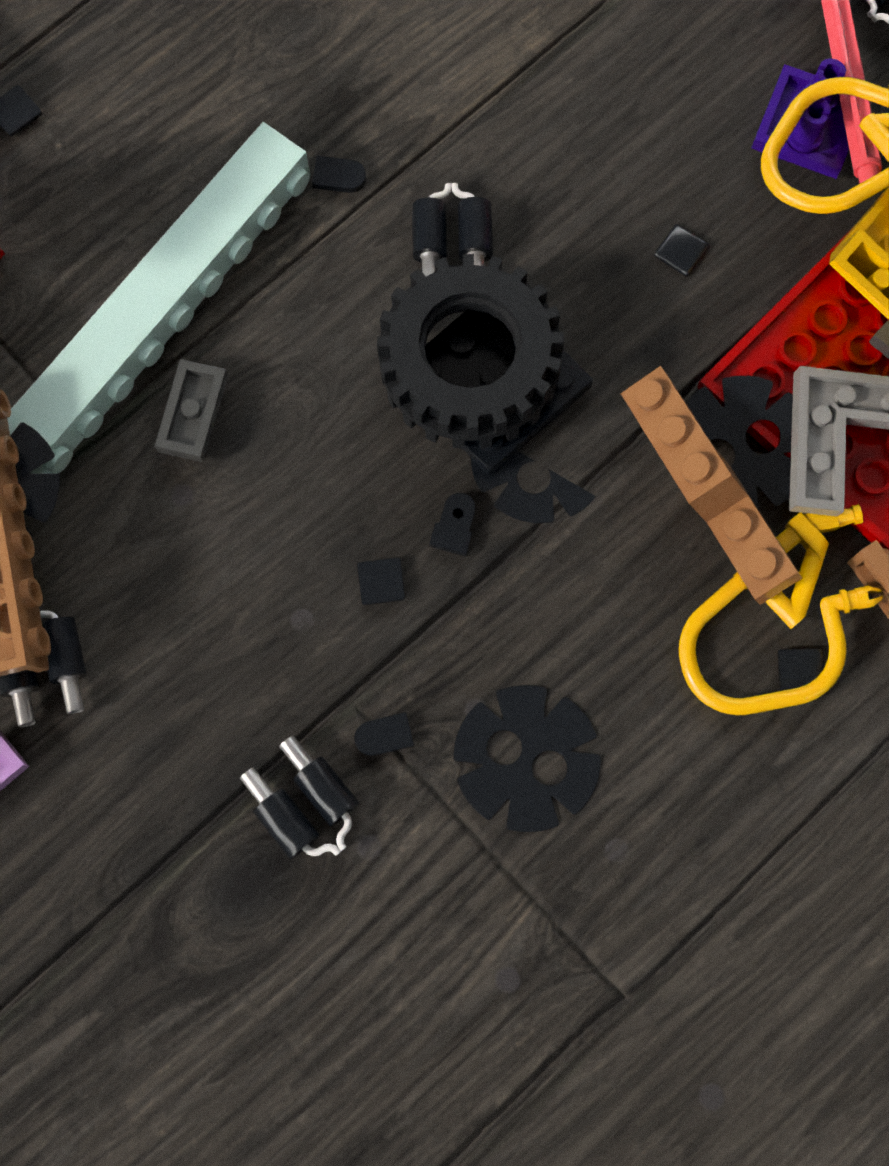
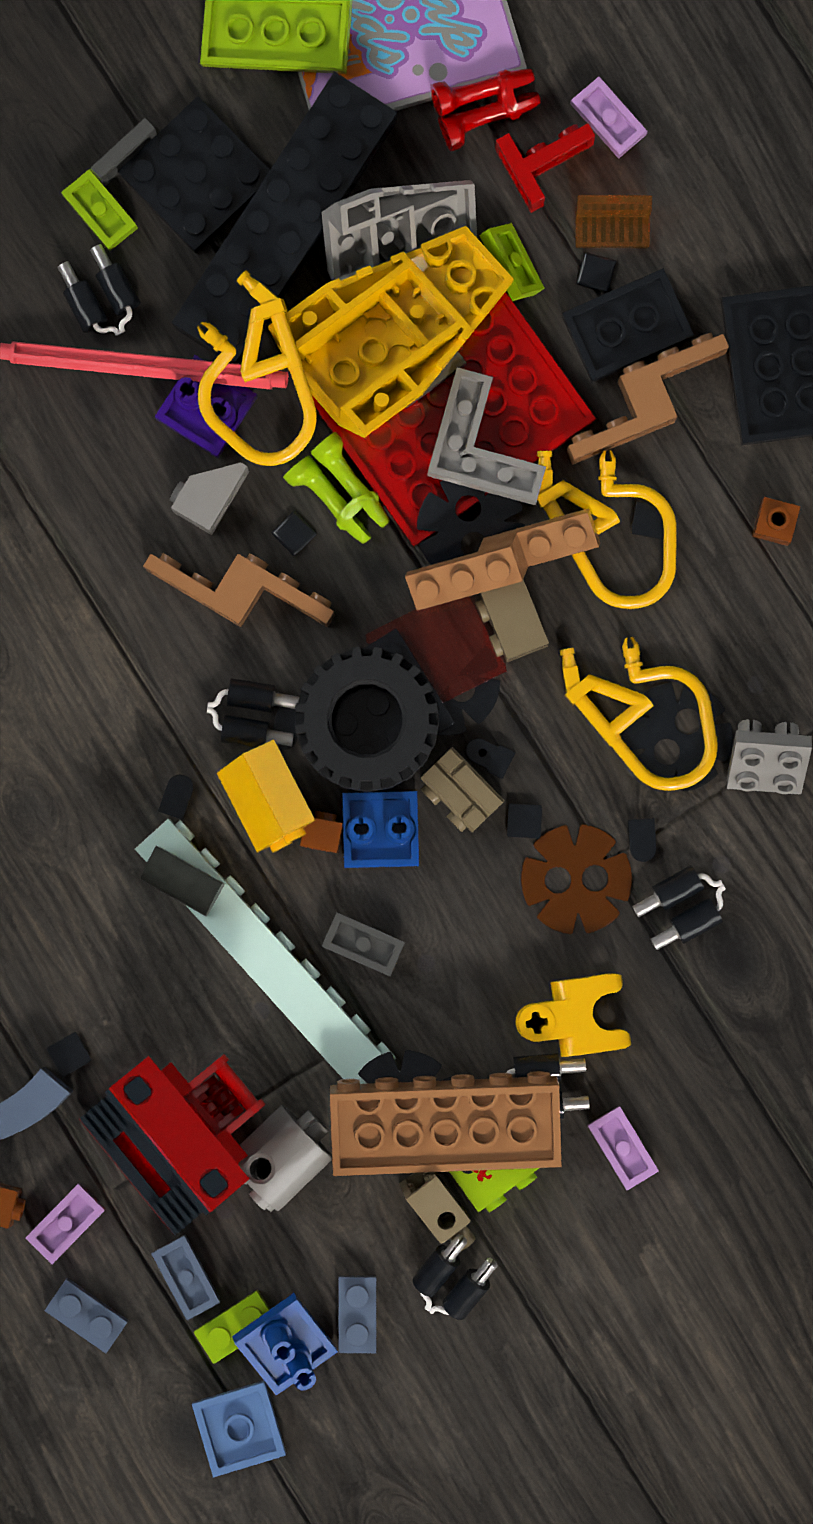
camera: 75 degrees left, 10 degrees up
none -> pearl dark grey brick [140,846,225,917]
none -> medium nougat bracket [143,553,335,628]
none -> light grey slope [170,462,249,535]
none -> yellow brick [217,739,315,853]
none -> lime piece [283,432,390,544]
none -> dark orange plate [300,811,343,854]
none -> blue plate [342,791,419,868]
none -> clear red piece [365,596,507,703]
none -> dark tan brick [420,747,505,833]
none -> dark tan brick [475,579,549,663]
none -> yellow piece [515,973,631,1057]
none -> reddish brown piece [521,824,632,934]
none -> yellow piece [559,637,718,791]
none -> light grey plate [727,719,812,794]
none -> dark orange plate [752,497,801,546]

